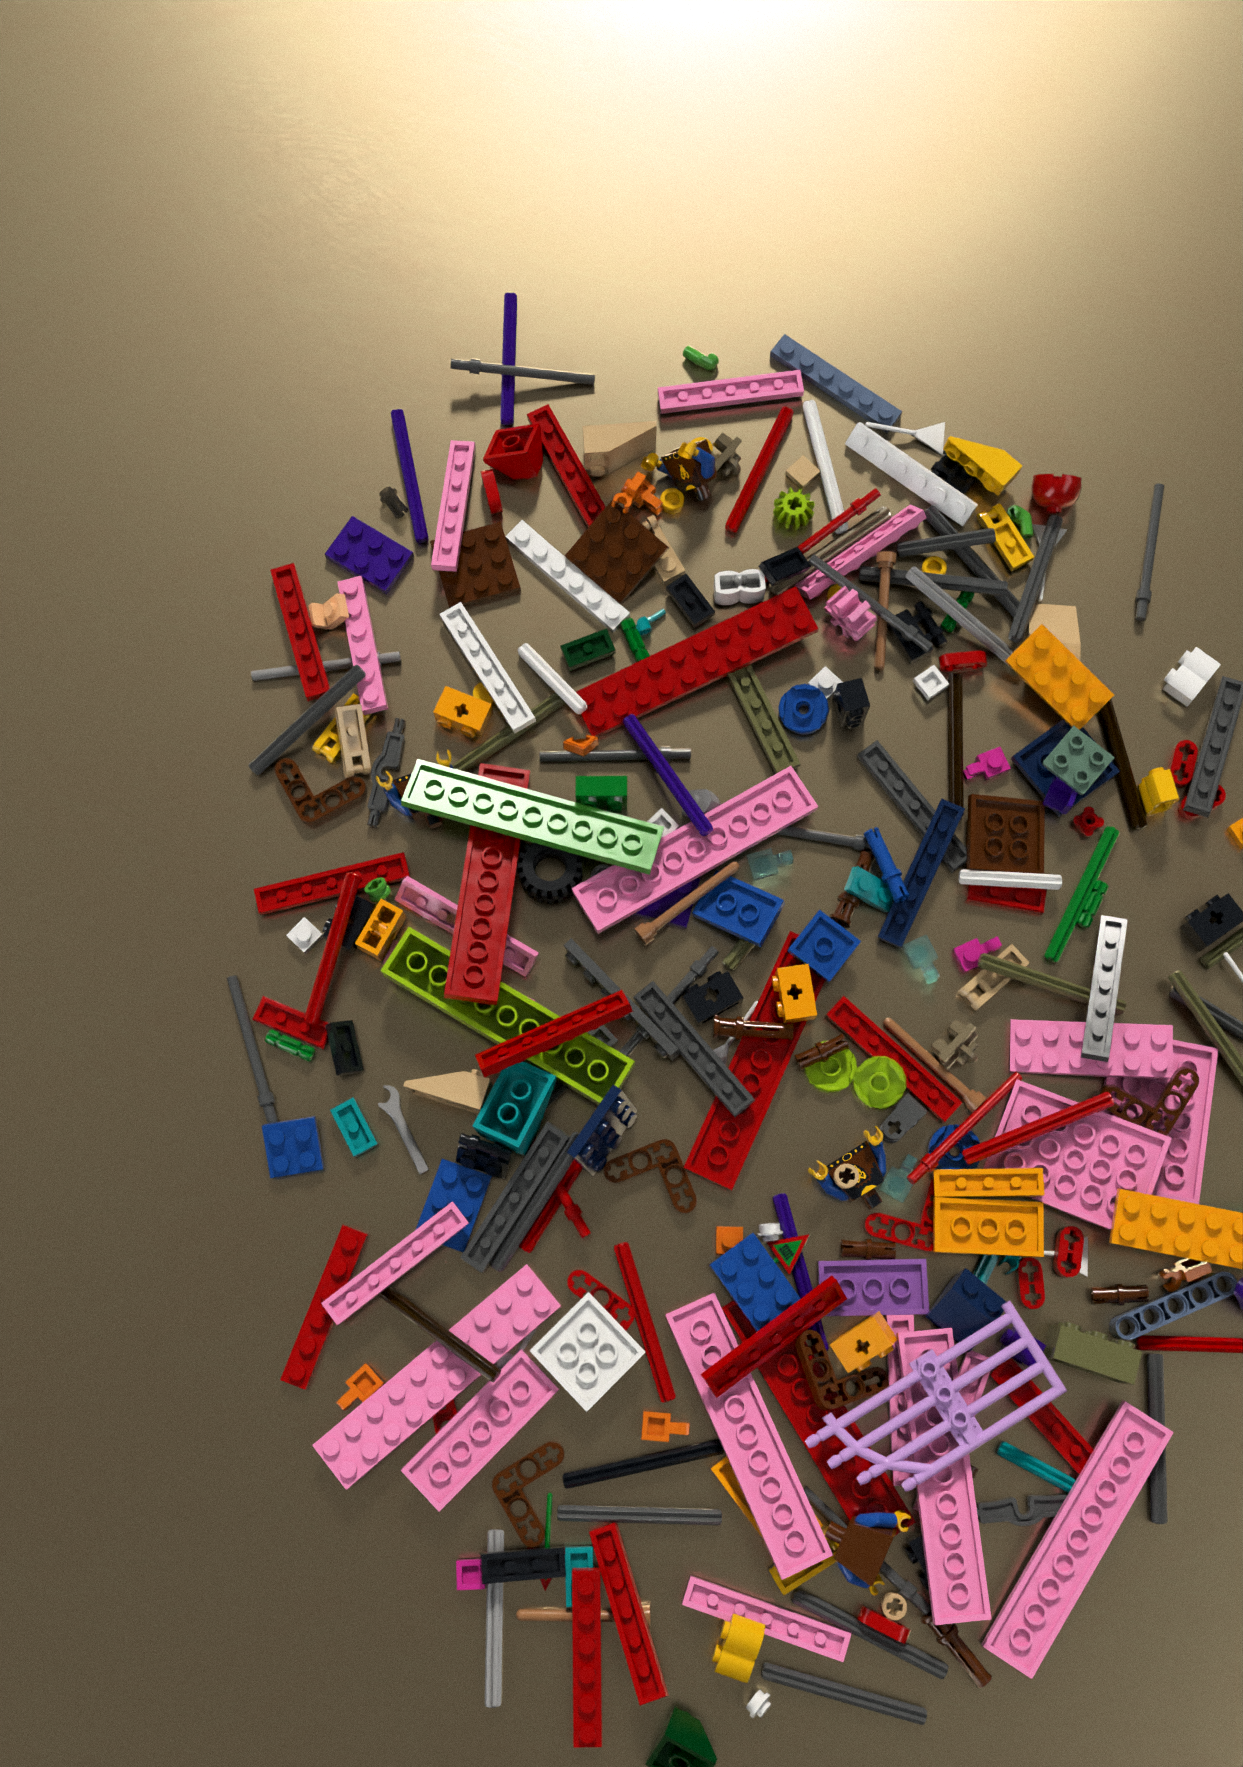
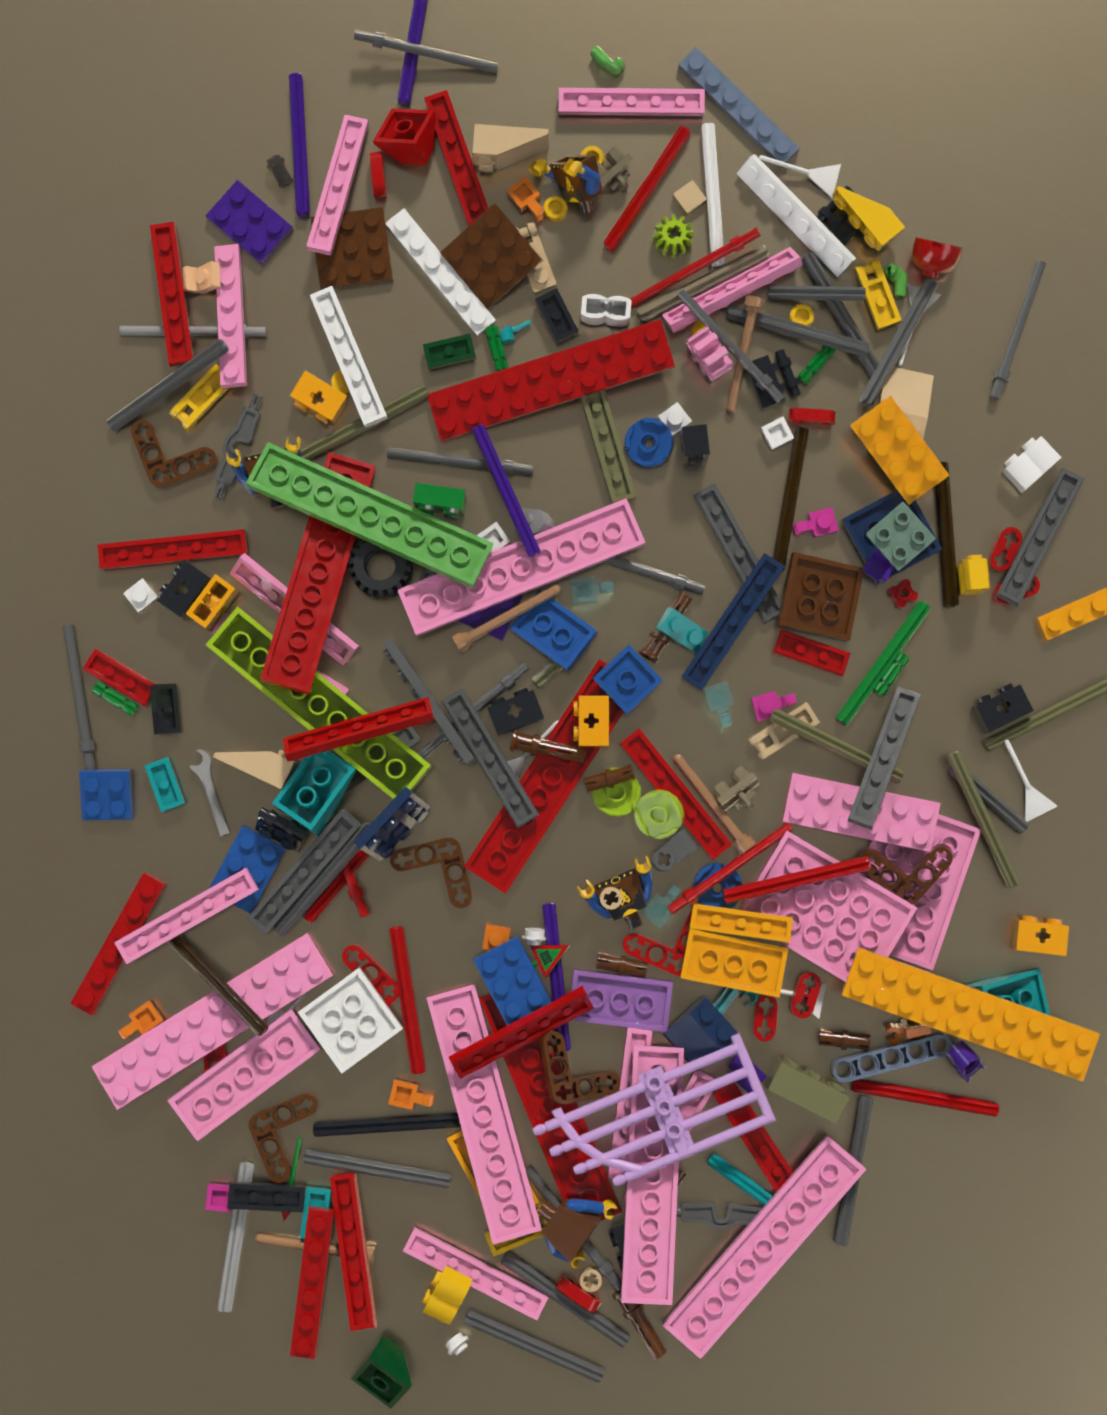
camera: 10 degrees right, 10 degrees up
red axle [304,873,361,1025] -> none
tan plate [334,704,371,778] -> none
bright green bush [364,877,391,902] -> none
white axle [517,643,587,714] -> none
orange tile [563,735,598,757] -> none
orange plate [611,472,646,513] -> none
black tile [758,547,811,586] -> none
light orange brick [830,1311,897,1373] -> none
blue pin [864,827,910,903] -> none
light grey axle [905,566,1014,668] -> none
white axle [959,869,1062,890] -> none

